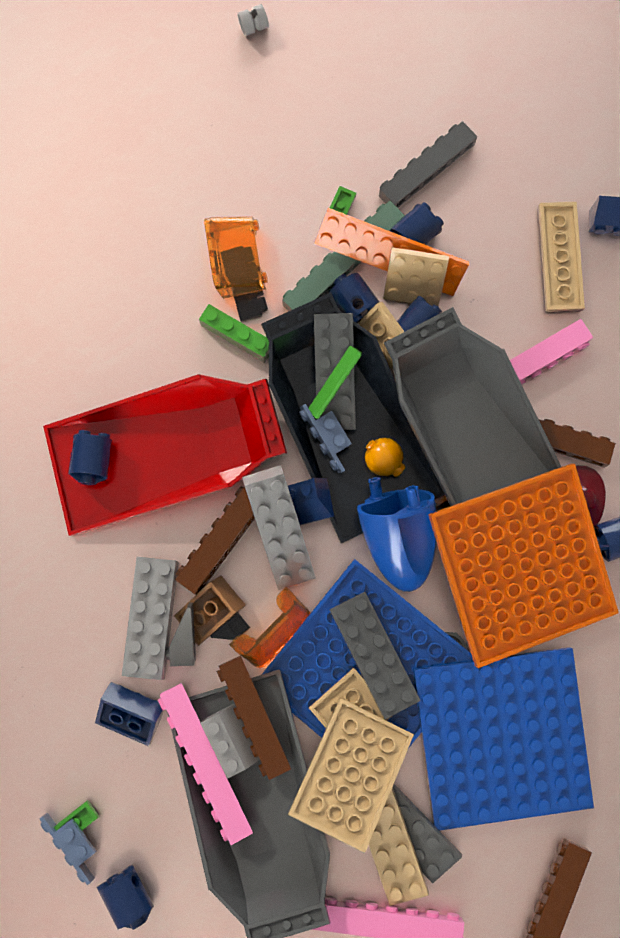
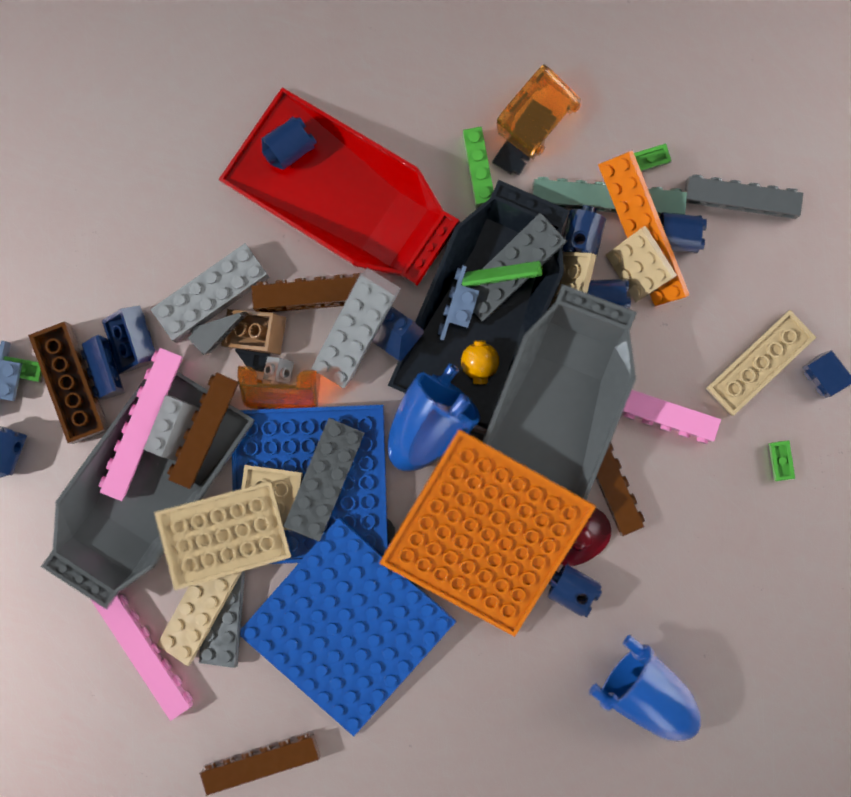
camera: 50 degrees right, 5 degrees up
none -> reddish brown brick [28,321,109,444]
none -> dark blue slope [81,335,125,400]
none -> light grey brick [263,357,294,387]

